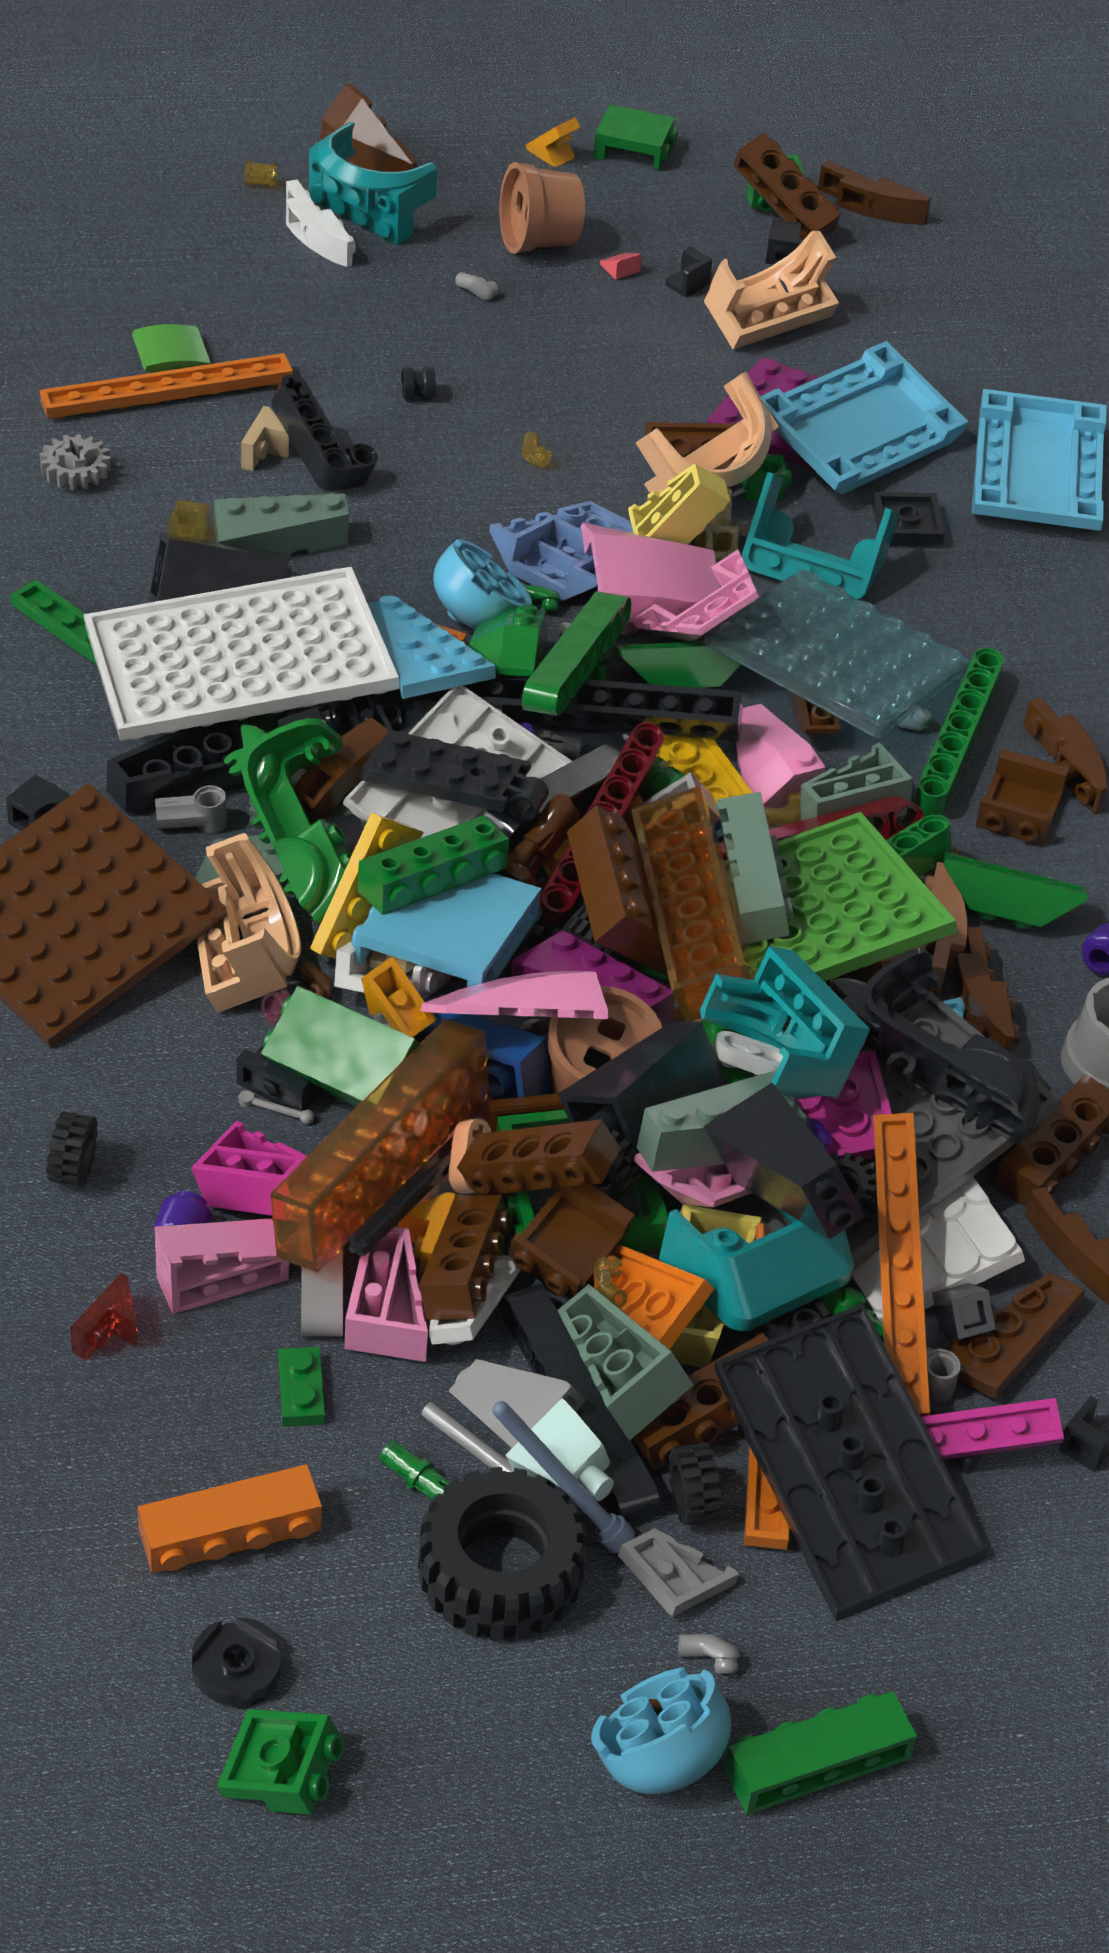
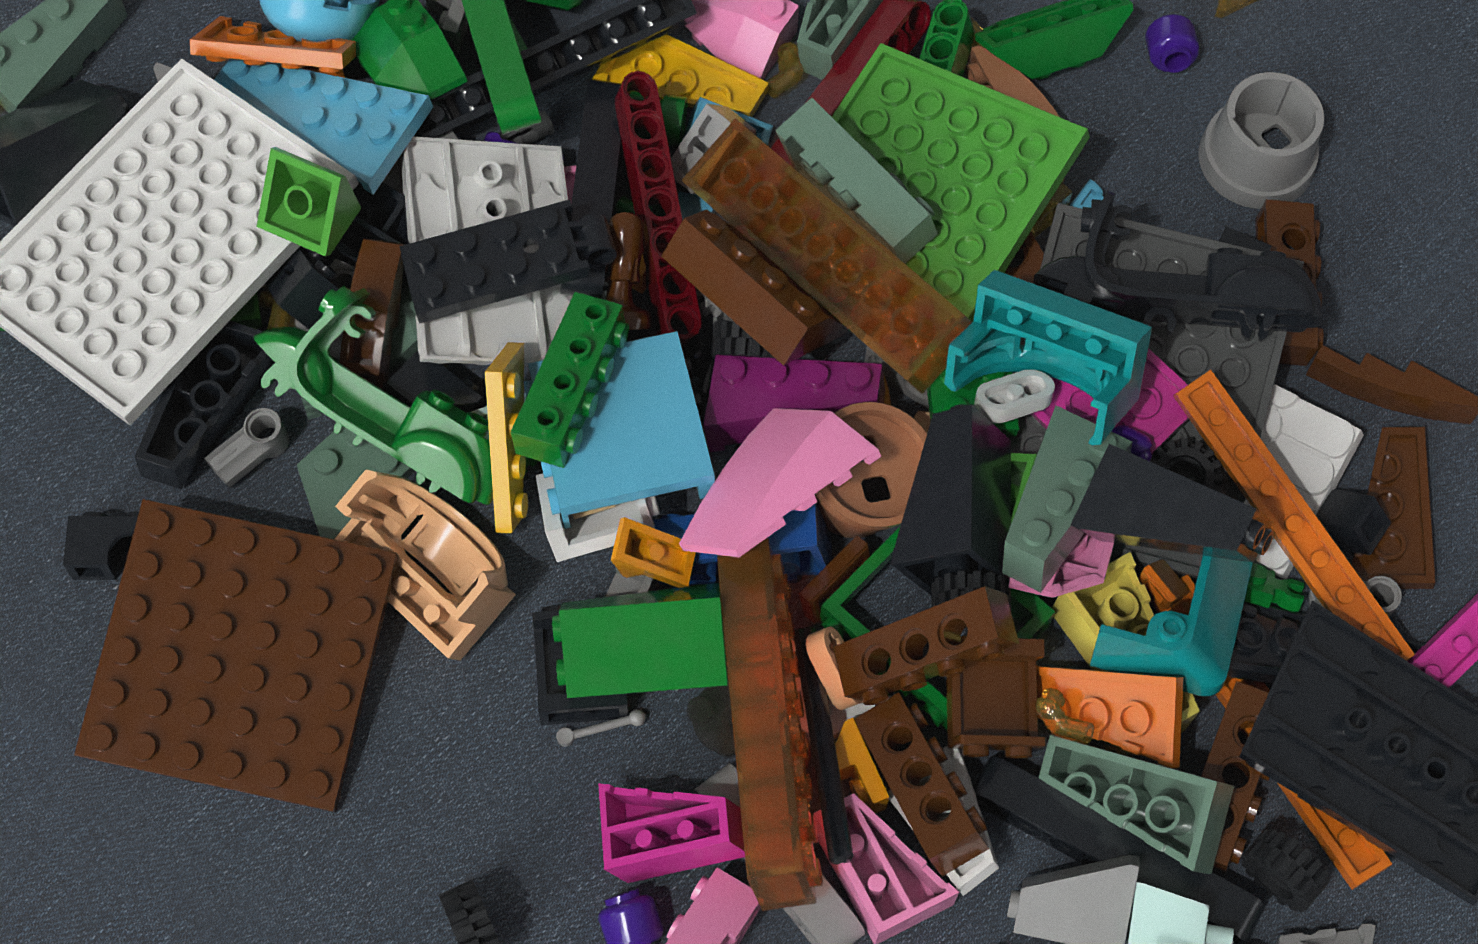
camera: 35 degrees left, 20 degrees up
clear pink plate [261,989,290,1024] -> none
reddish brown arm [297,961,333,1000] -> none
reddish brown slope [951,927,1019,1053] -> none
none -> orange wing [189,16,356,73]
none -> bright green slope [256,147,361,257]

